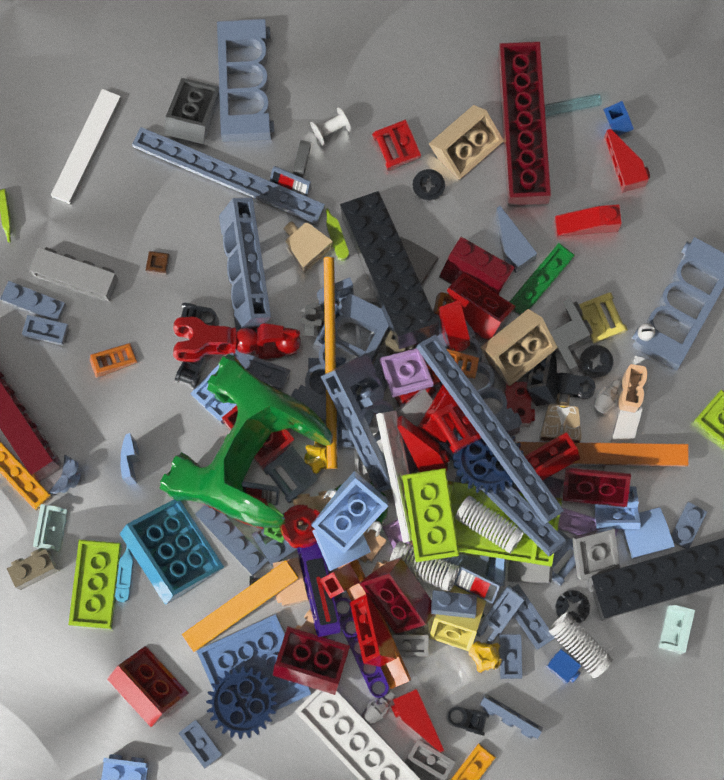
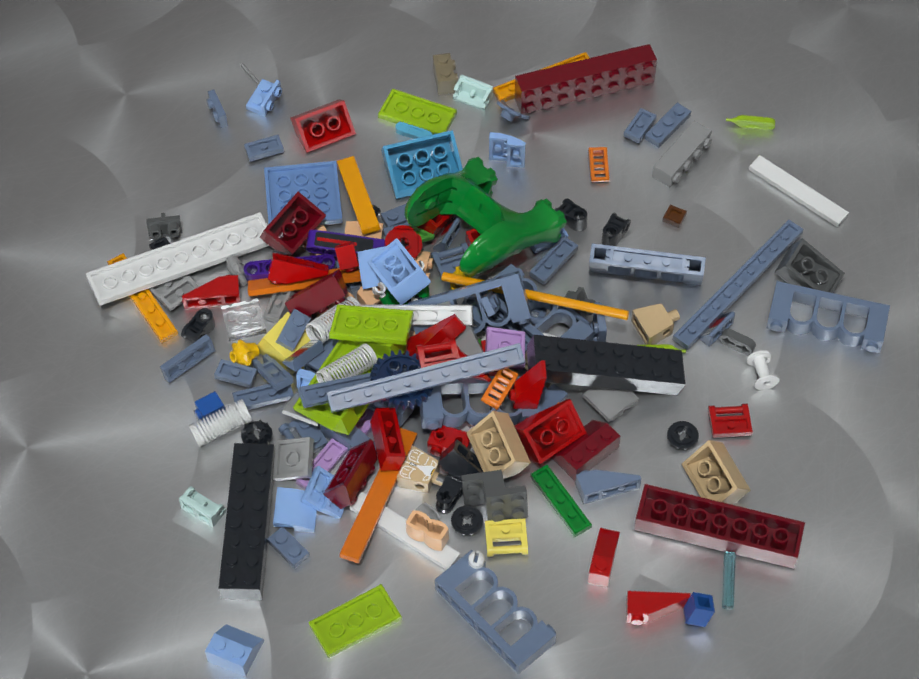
camera: 105 degrees right, 20 degrees down
red piece [173,317,301,362] -> none
dark blue gear [206,666,278,739] -> none

